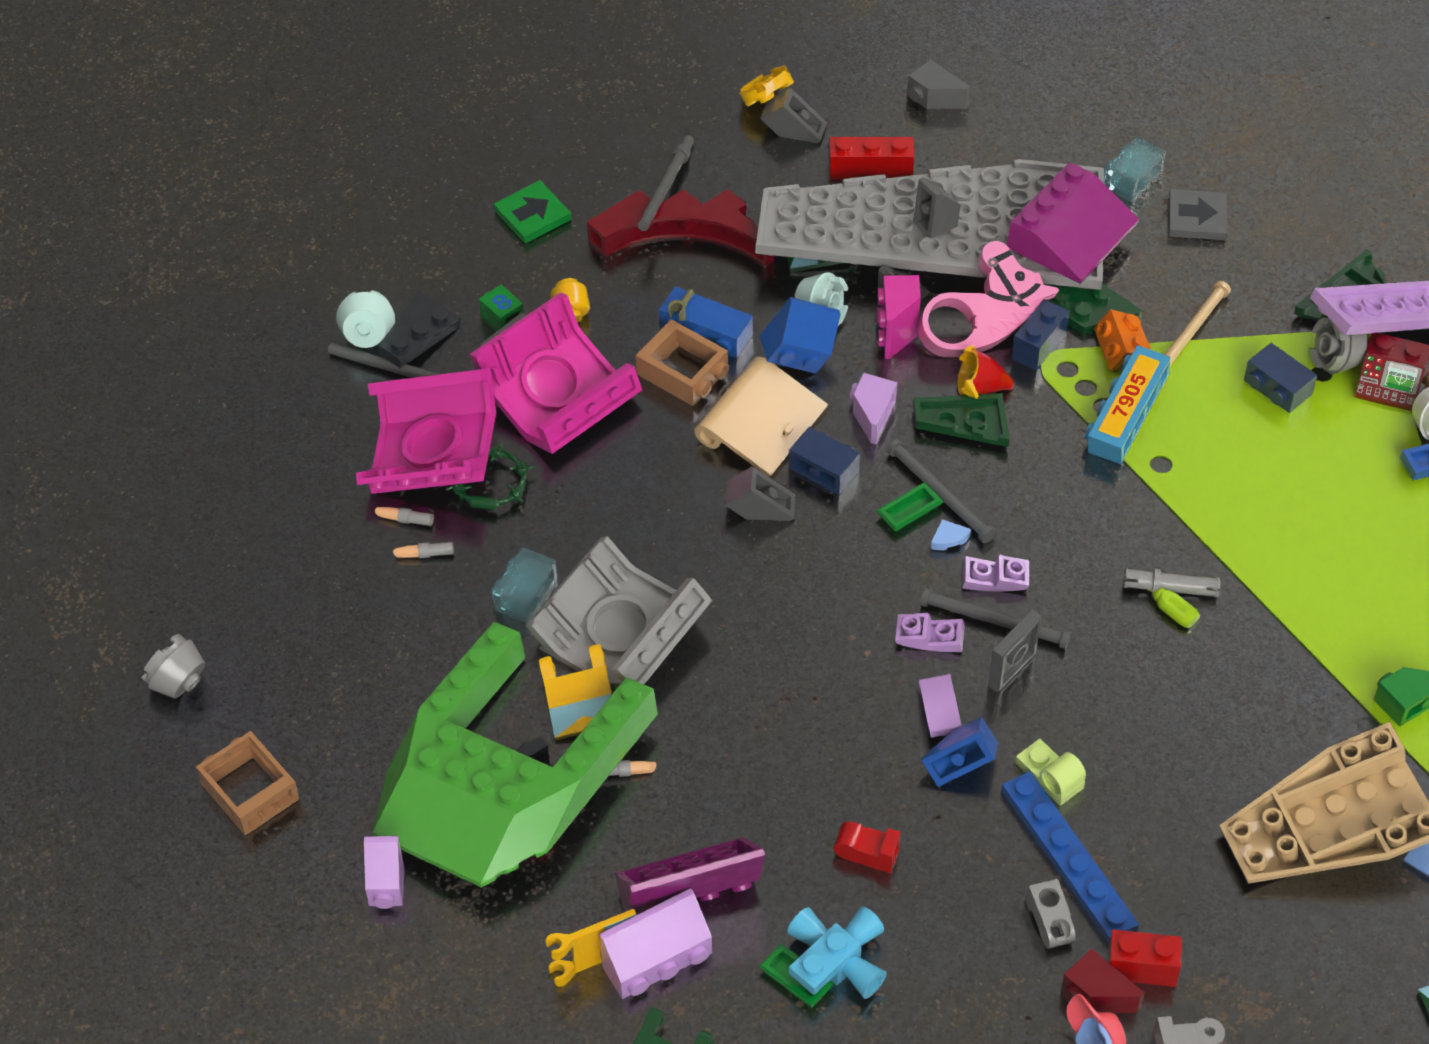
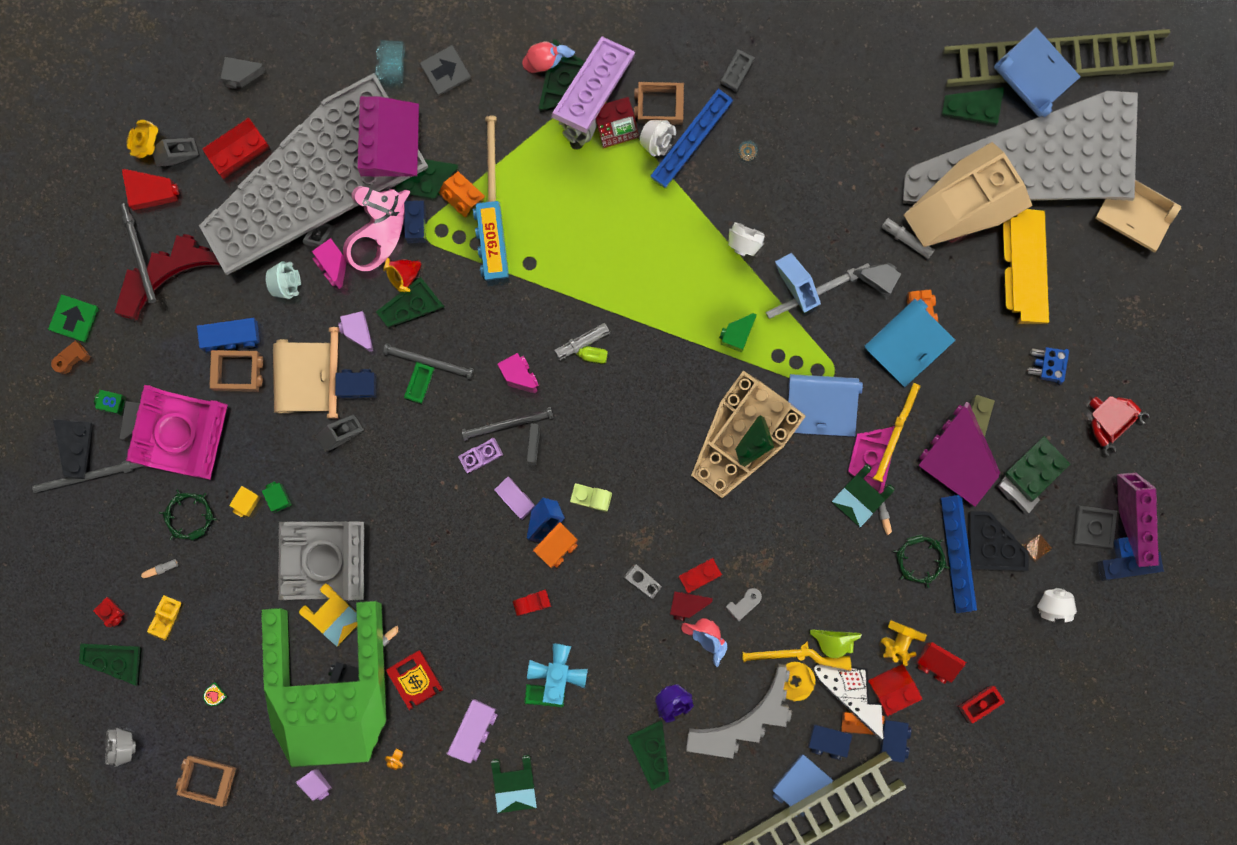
camera: 35 degrees left, 30 degrees up
light aqua cone [336,290,395,348] -> none
dark pink panel [356,368,496,494] -> none
light grey piece [393,542,454,559] -> none
clear light blue brick [491,547,557,624] -> none
yellow flag [545,909,636,987] -> none
yellow head [550,278,590,322] -> none
magenta slope [615,837,765,915] -> none
olive hand [668,289,694,321] -> none
blue slope [760,297,840,374] -> none
dark grey slope [913,177,961,239] -> none
light blue tile [931,520,971,551] -> none
lavender slope [962,555,1029,592] -> none
blue plate [1001,771,1139,944] -> none
dark blue brick [1244,342,1317,413] -> none
none -> dark orange leg [51,341,92,374]
none -> dark green wing [79,643,140,686]
none -> red bracket [93,597,125,627]
none -> red slope [122,169,179,210]
none -> yellow slope [147,595,182,641]
none -> tile [203,682,228,706]
none -> yellow brick [229,486,261,517]
none -> green brick [262,482,292,513]
none -> light nougat bar [327,327,340,419]
none -> light orange plate [384,749,403,770]
none -> red container [386,650,443,710]
none -> dark pink slope [497,353,539,394]
none -> coral hair [522,42,575,73]
none -> orange slope [533,522,578,569]
none -> dark green wing [735,415,775,467]

